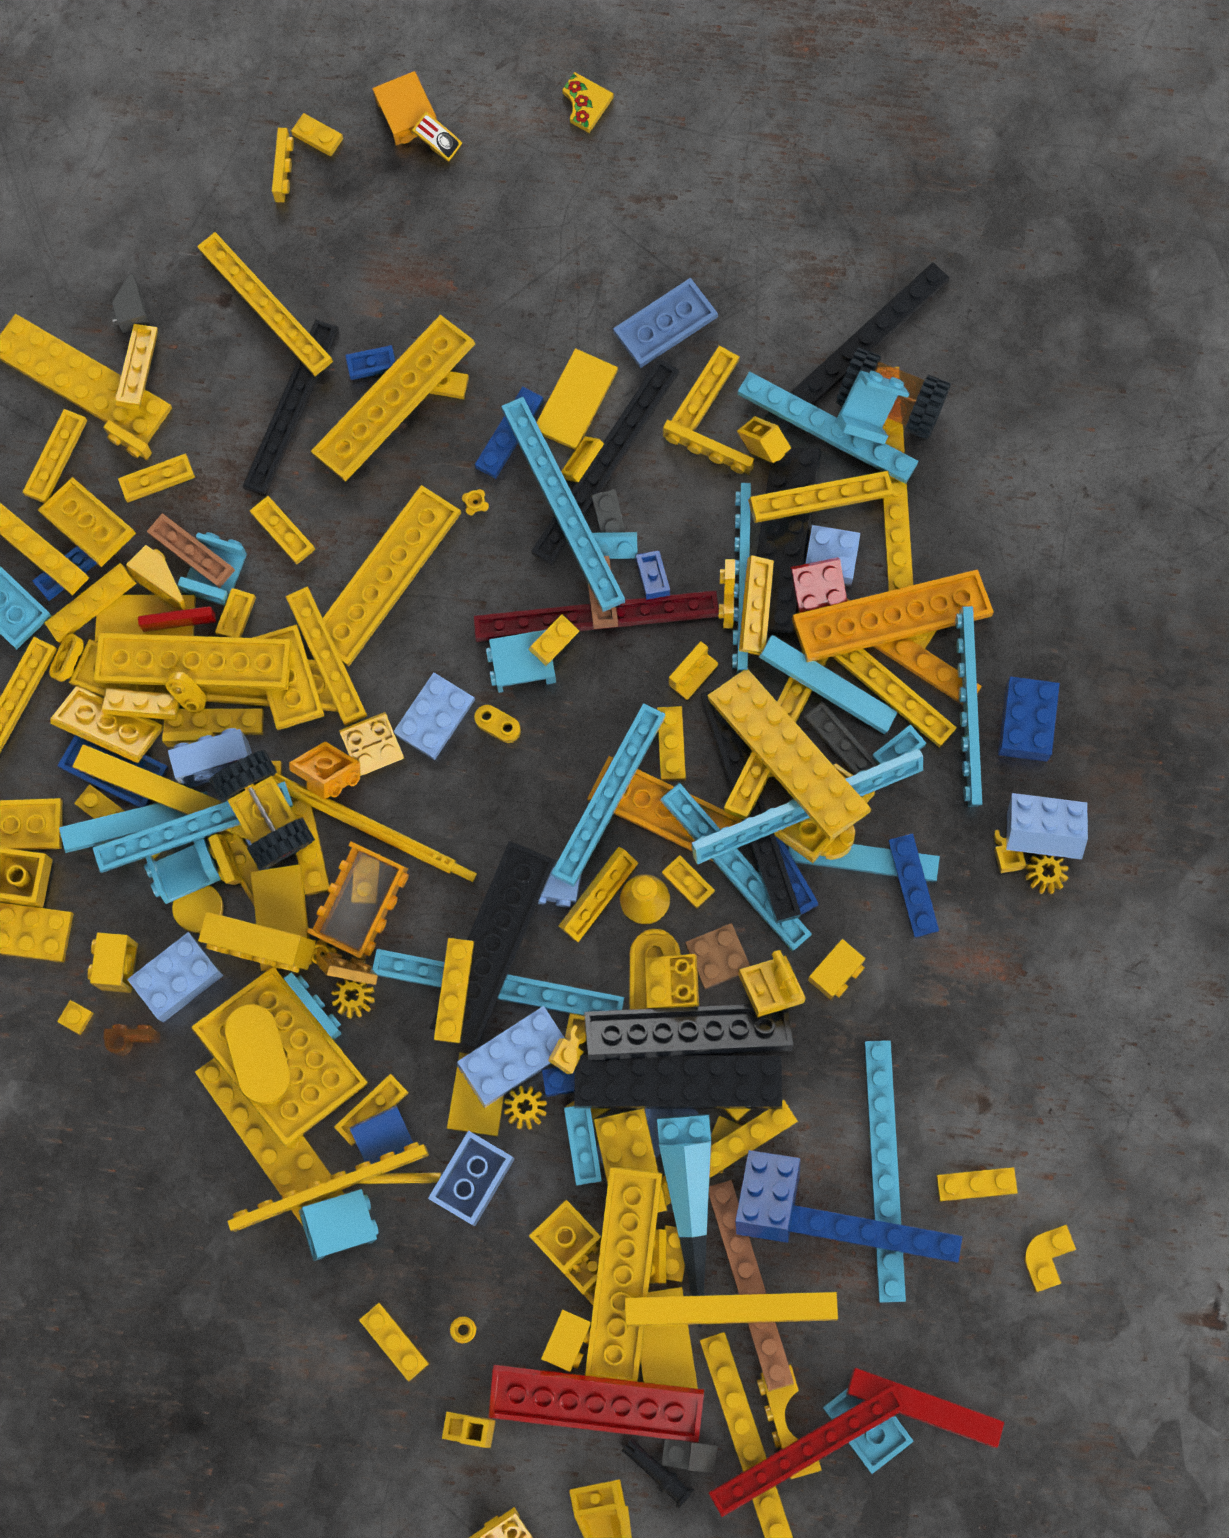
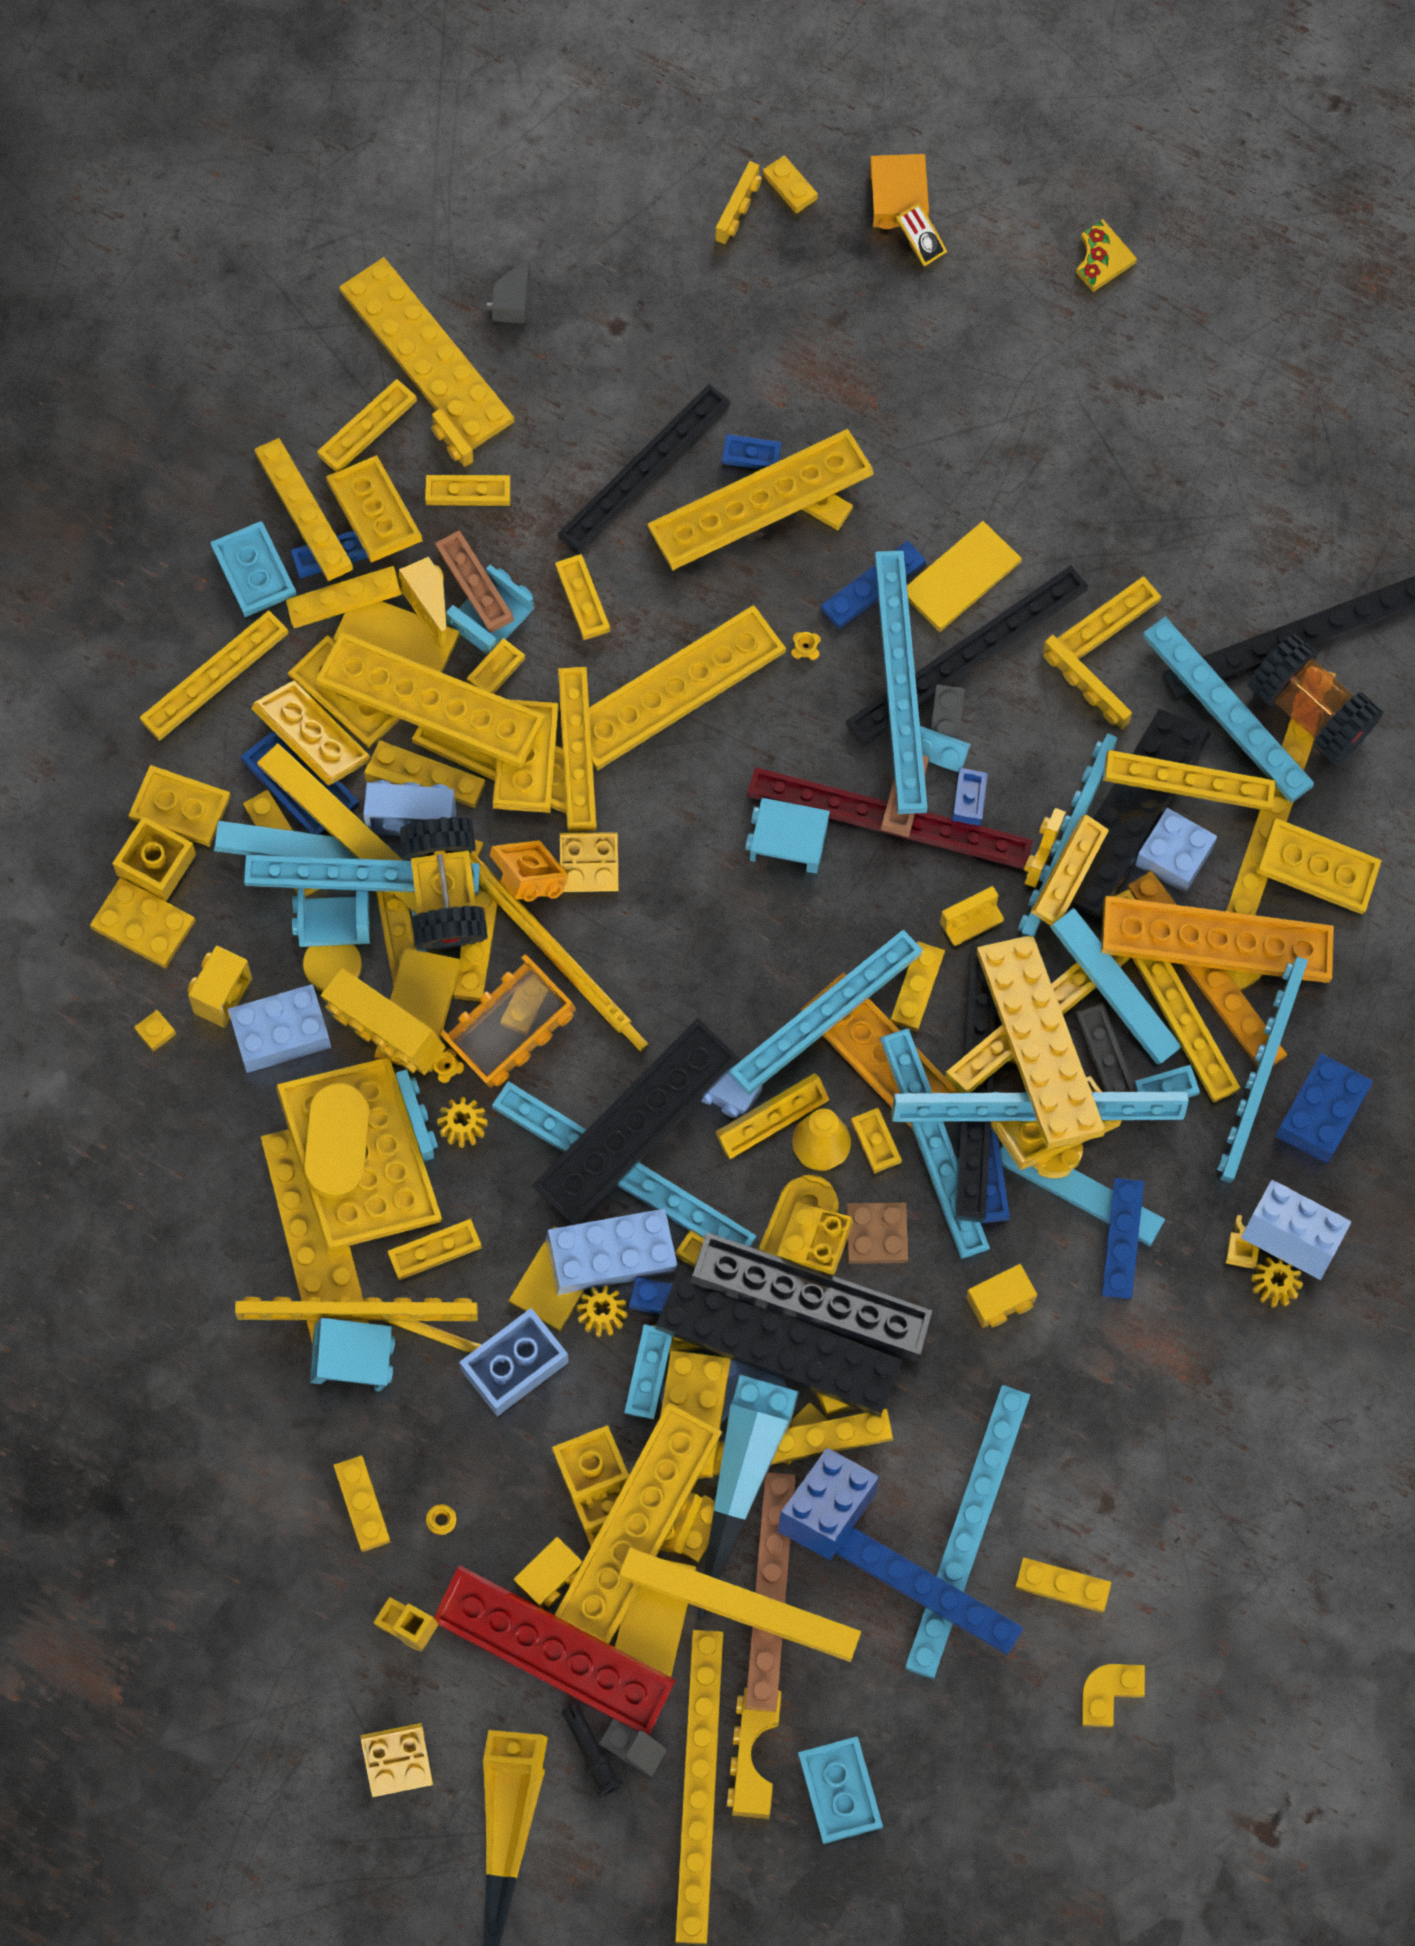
camera: 15 degrees right, 5 degrees down
yellow plate [49,634,84,682] -> none
yellow plate [102,689,180,720] -> none
clear orange plate [103,1024,160,1056] -> none
yellow plate [115,324,158,410] -> none
red tile [138,606,216,632] -> none
yellow plate [166,672,207,712] -> none
yellow plate [197,232,333,376] -> none
yellow plate [208,834,243,885] -> none
pearl gold plate [316,952,378,985] -> none
blue tile [349,1106,413,1164] -> none
light blue plate [393,672,475,760] -> none
yellow plate [434,938,474,1043] -> none
yellow plate [474,705,521,743] -> none
yellow plate [528,614,579,666] -> none
yellow plate [548,1025,586,1074] -> none
yellow tile [561,436,604,482] -> none
medium blue plate [613,278,718,368] -> none
red tile [709,1384,907,1517] -> none
yellow brick [737,416,791,463] -> none
yellow plate [738,950,806,1017] -> none
plate [790,557,847,614] -> none
medium azure panel [835,370,910,444] -> none
red tile [846,1368,1004,1448] -> none
none -> yellow plate [1256,818,1382,915]

